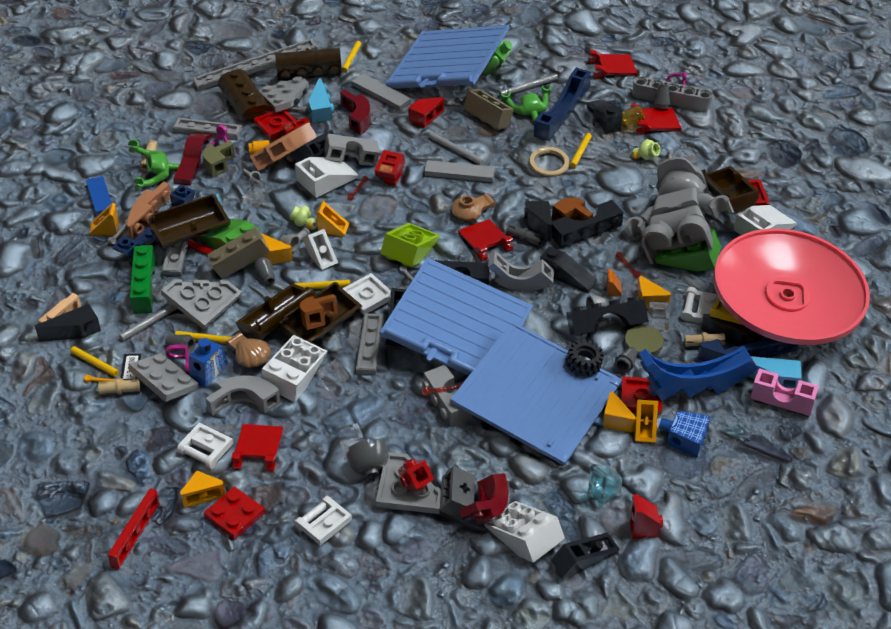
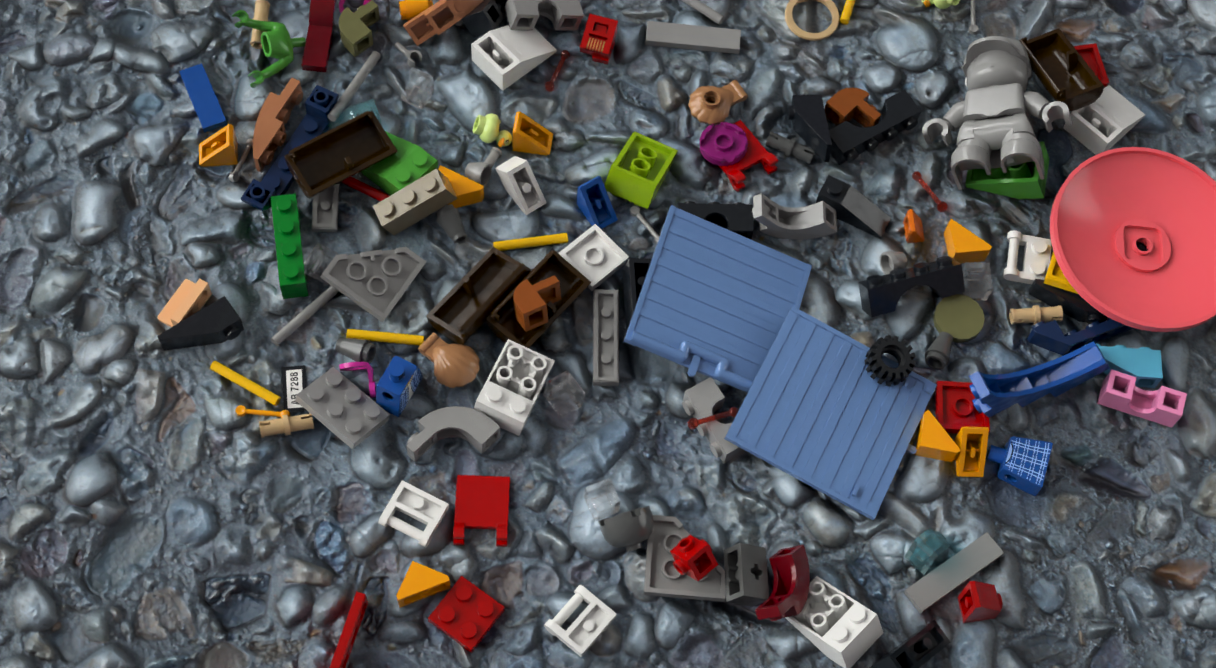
camera: 10 degrees left, 20 degrees up
none -> light grey bar [327,51,381,122]
none -> blue slope [577,176,618,229]
none -> magenta tile [699,122,748,166]
none -> light grey tile [904,532,1004,614]

